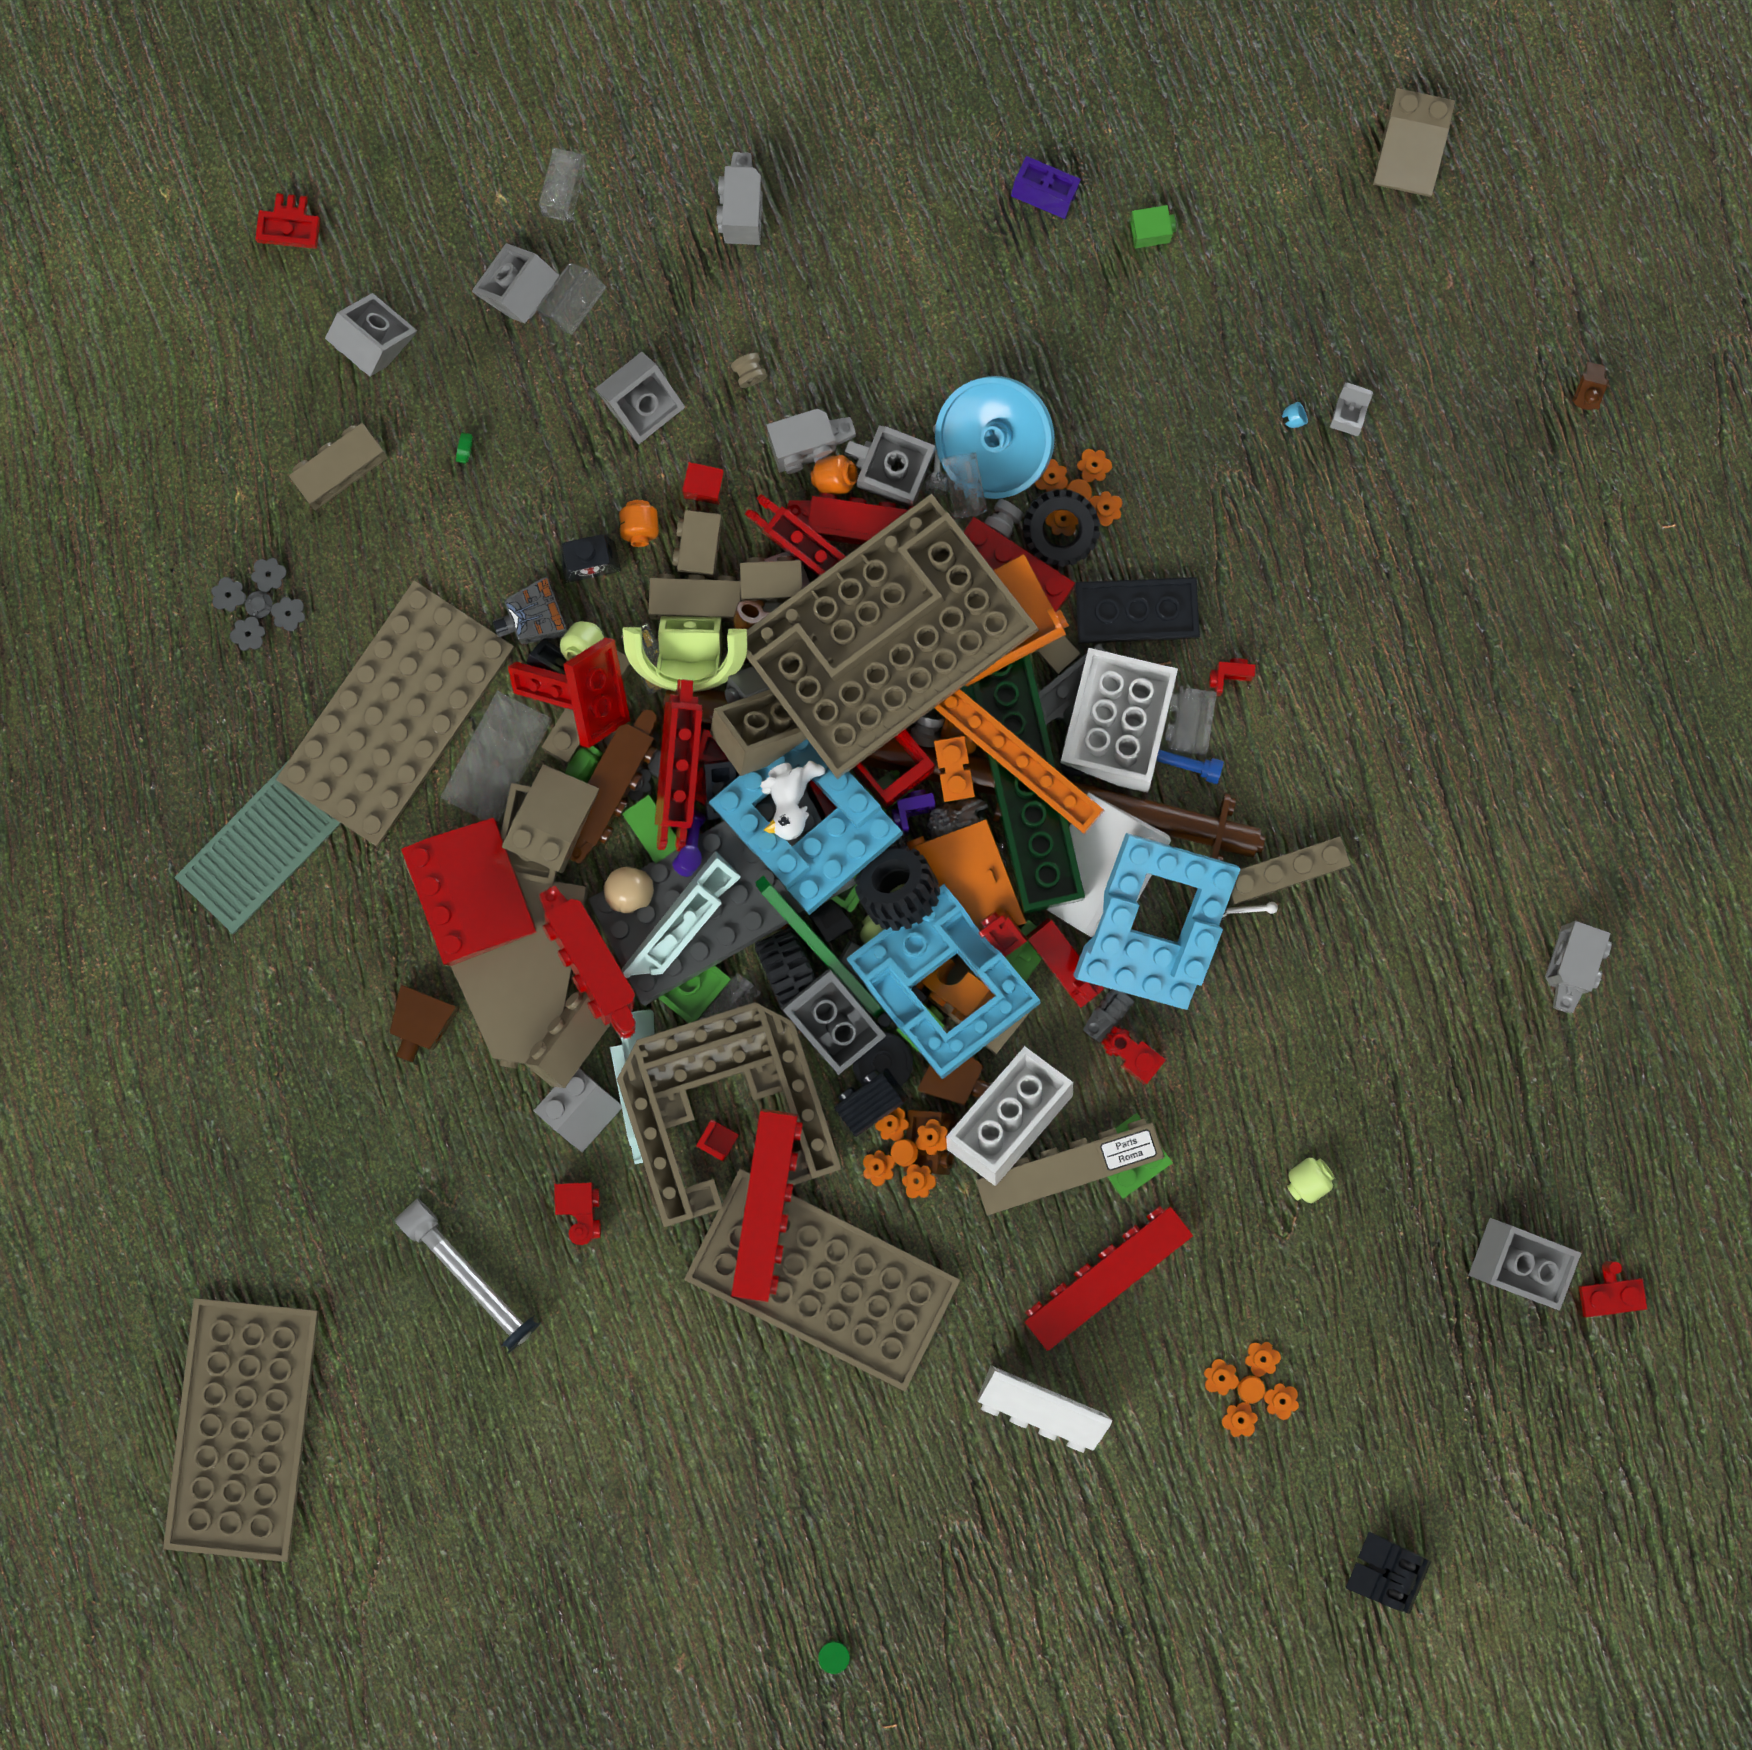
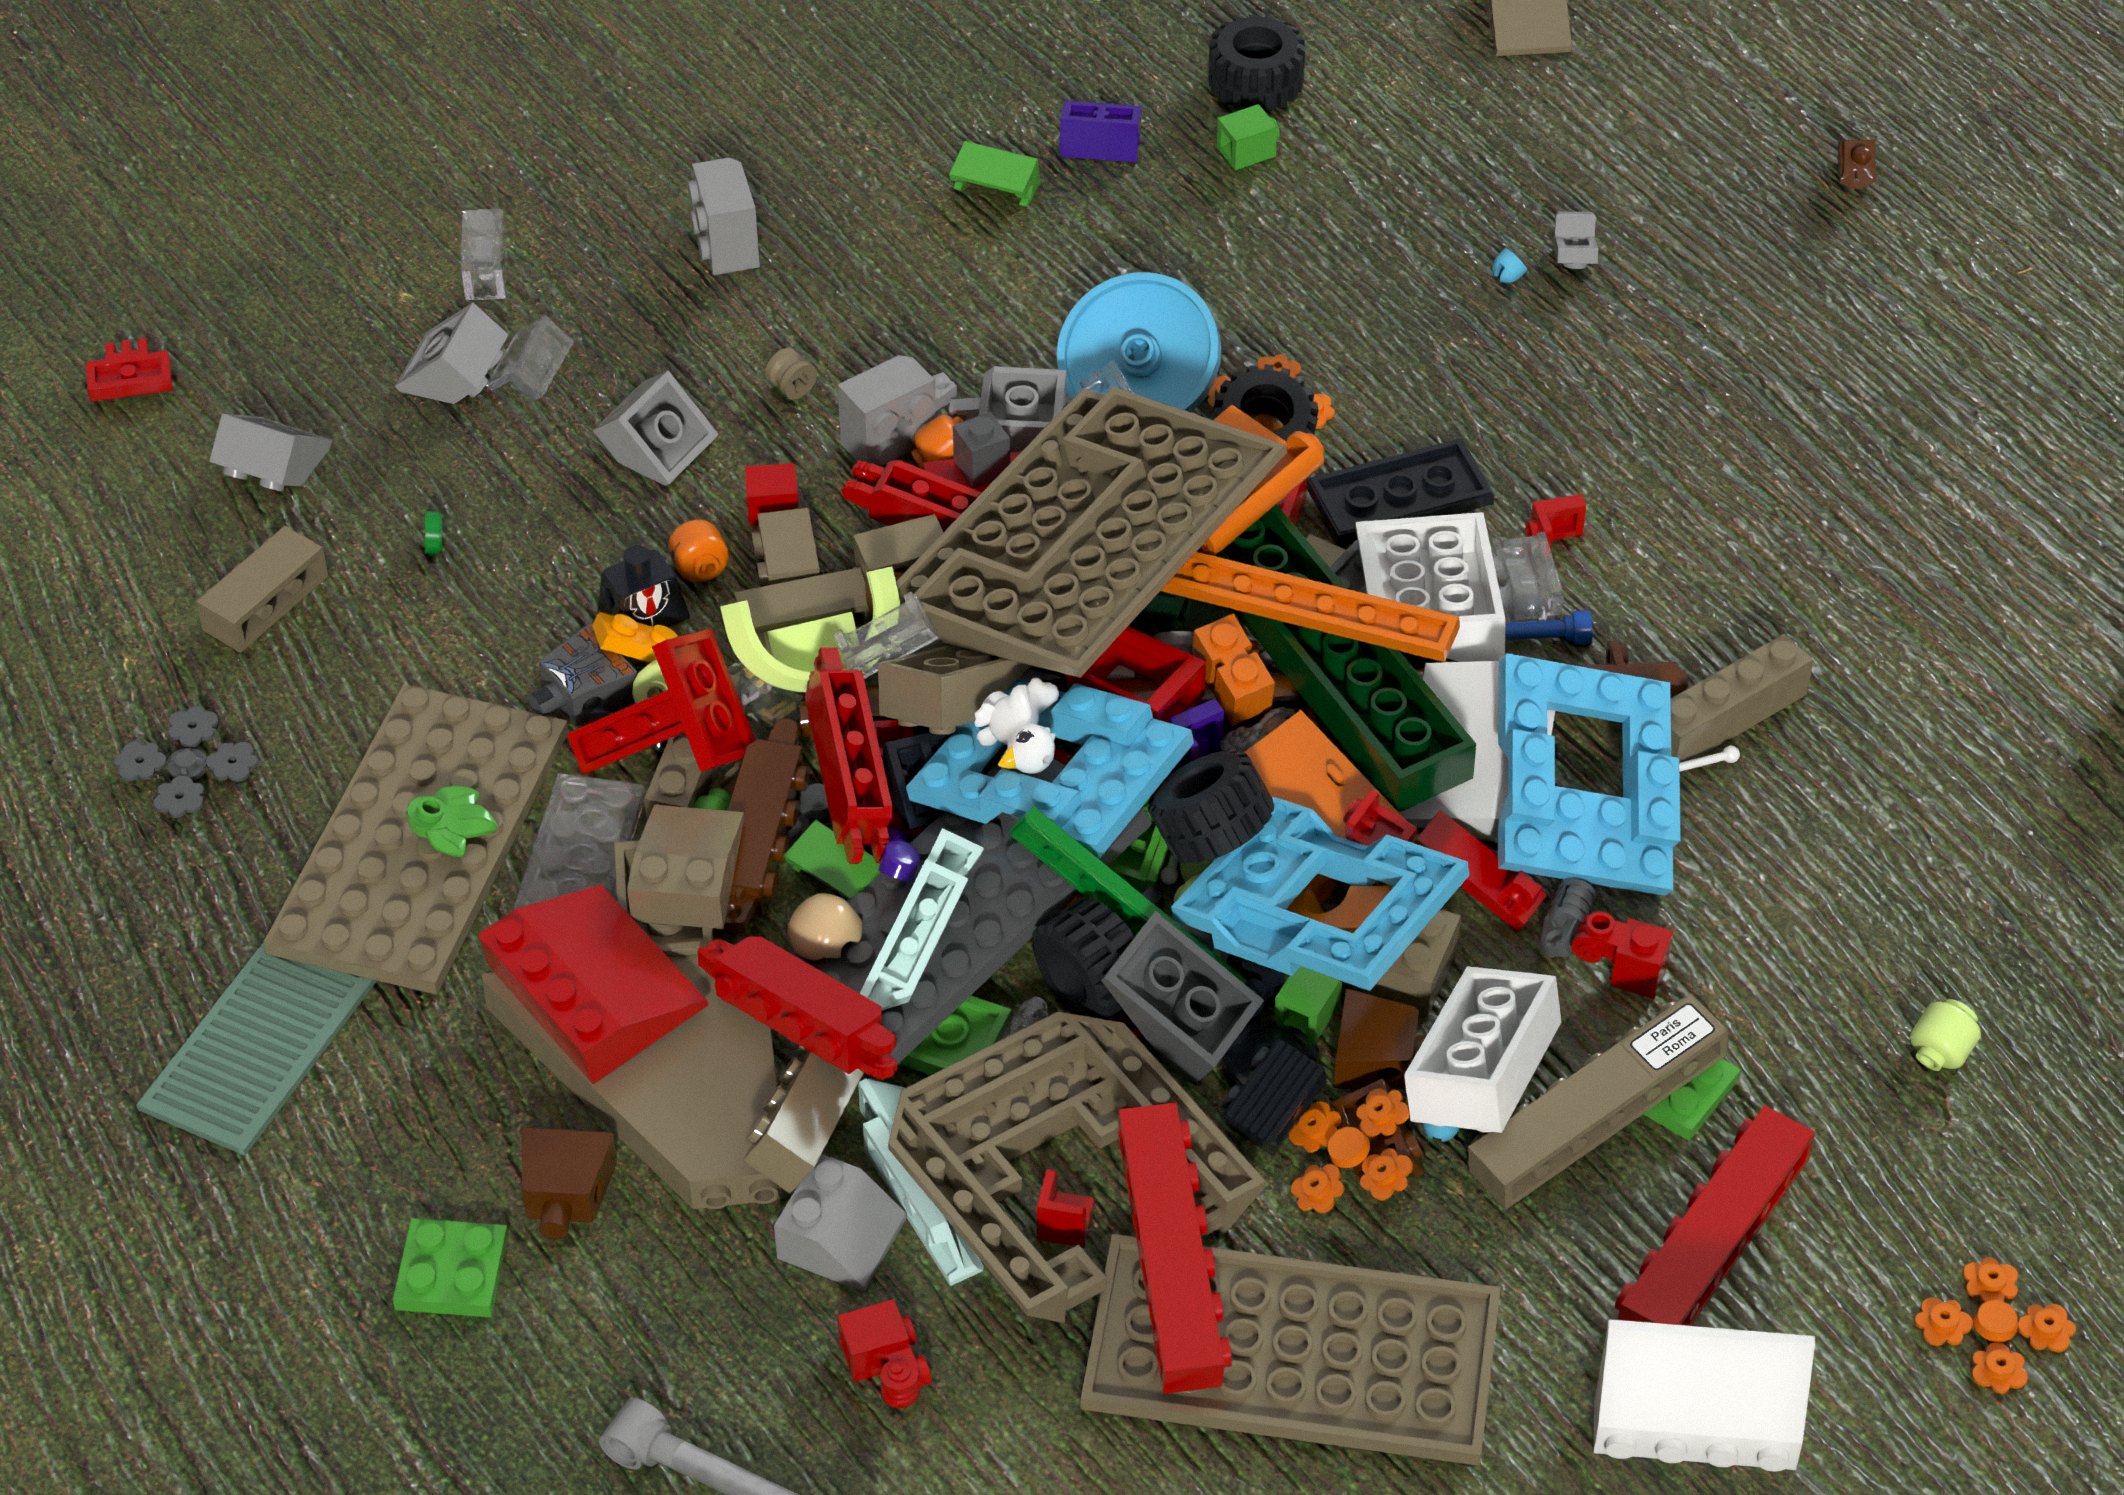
camera: 15 degrees left, 35 degrees down
none -> bright green plate [393,1218,509,1318]
none -> bright green plate [406,786,497,857]
none -> light orange plate [592,612,678,663]
none -> clear hinge [833,591,939,679]
none -> bright green hinge [949,141,1041,207]
none -> dark grey brick [953,412,1010,488]
none -> black tyre [1208,15,1306,112]

